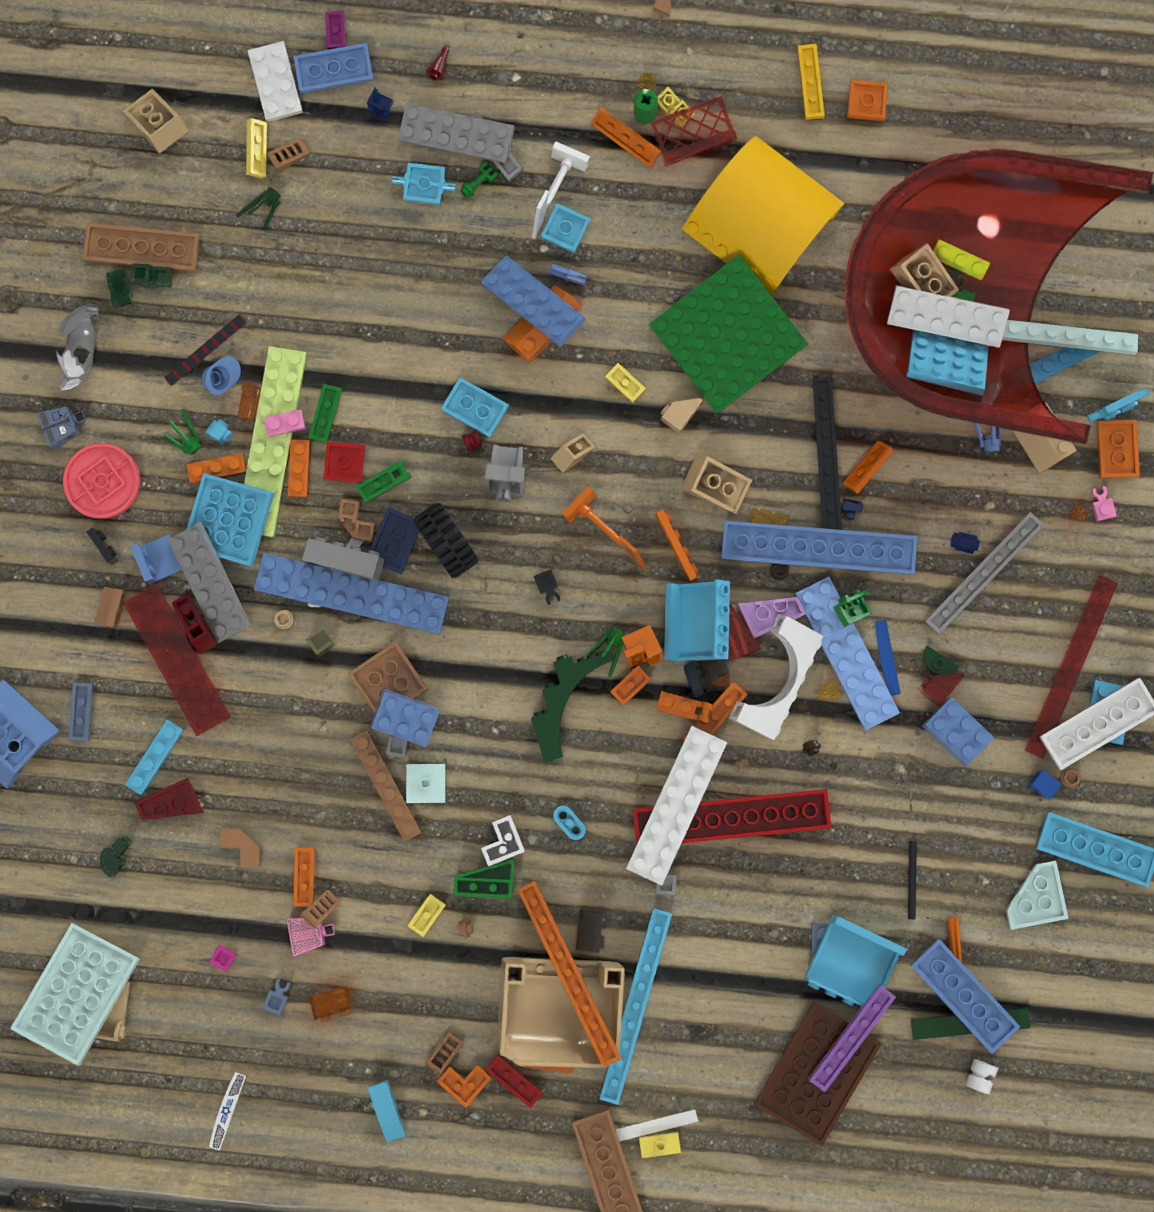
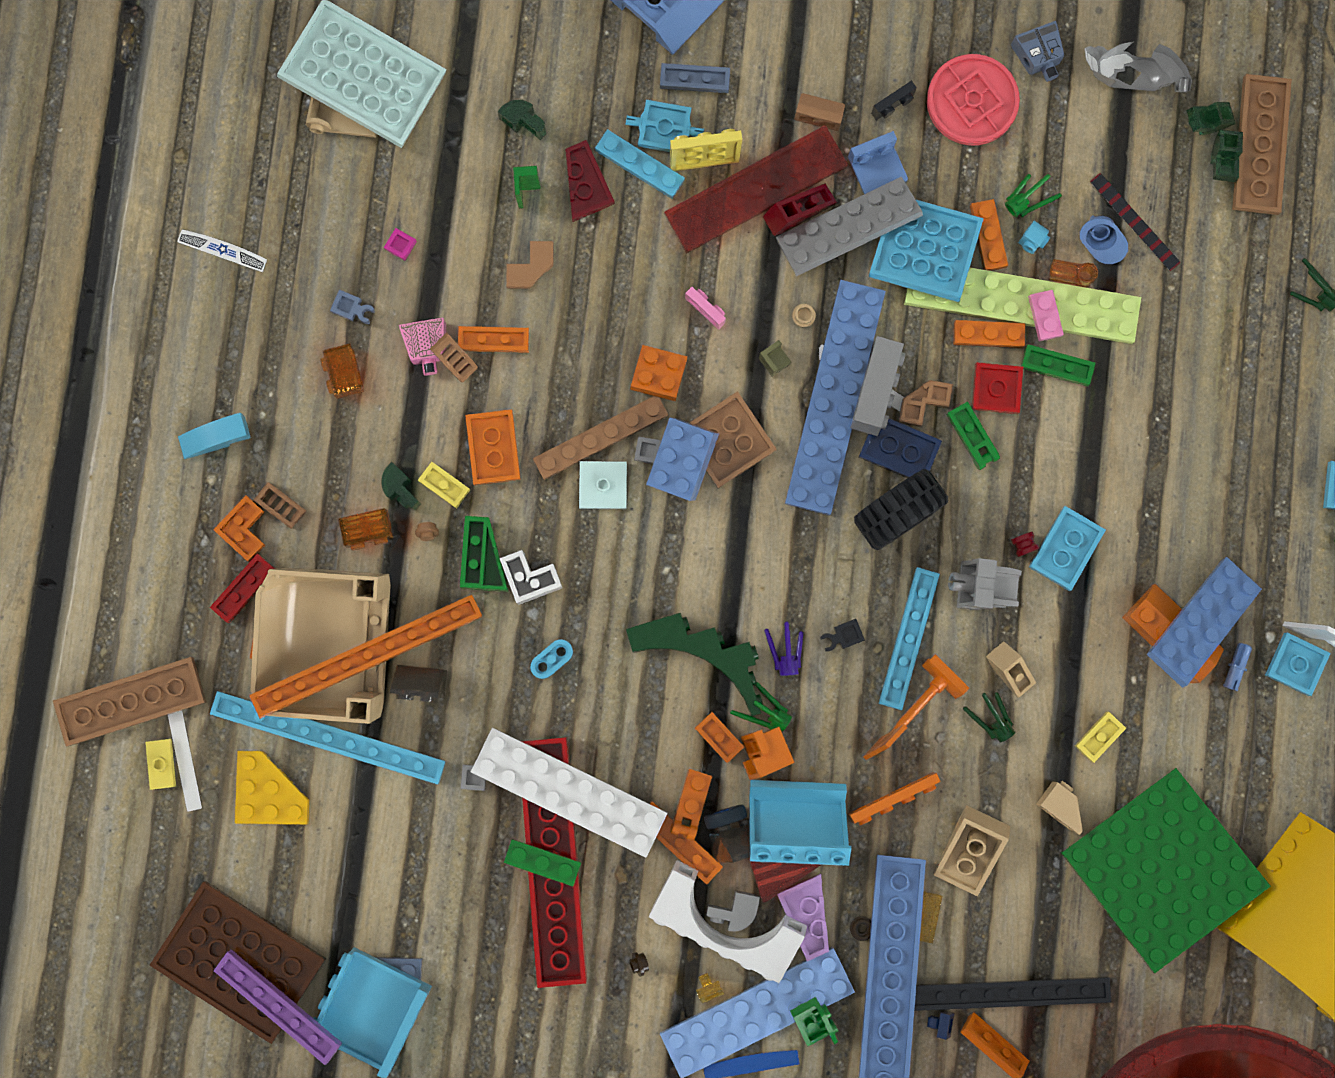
camera: 85 degrees right, 0 degrees up
none -> yellow plate [235,751,309,825]
none -> clear orange brick [338,508,393,551]
none -> clear green brick [381,462,421,510]
none -> orange plate [465,409,521,486]
none -> green plate [504,839,581,886]
none -> green panel [513,166,540,209]
none -> medium azure plate [625,100,704,152]
none -> orange plate [630,345,688,401]
none -> light yellow plate [670,129,742,171]
none -> bright pink plate [685,287,726,330]
none -> light grey brick [706,890,760,931]
none -> dark purple plant [764,622,803,676]
none -> medium azure tile [878,567,940,710]
none -> dark green plant [963,692,1016,743]

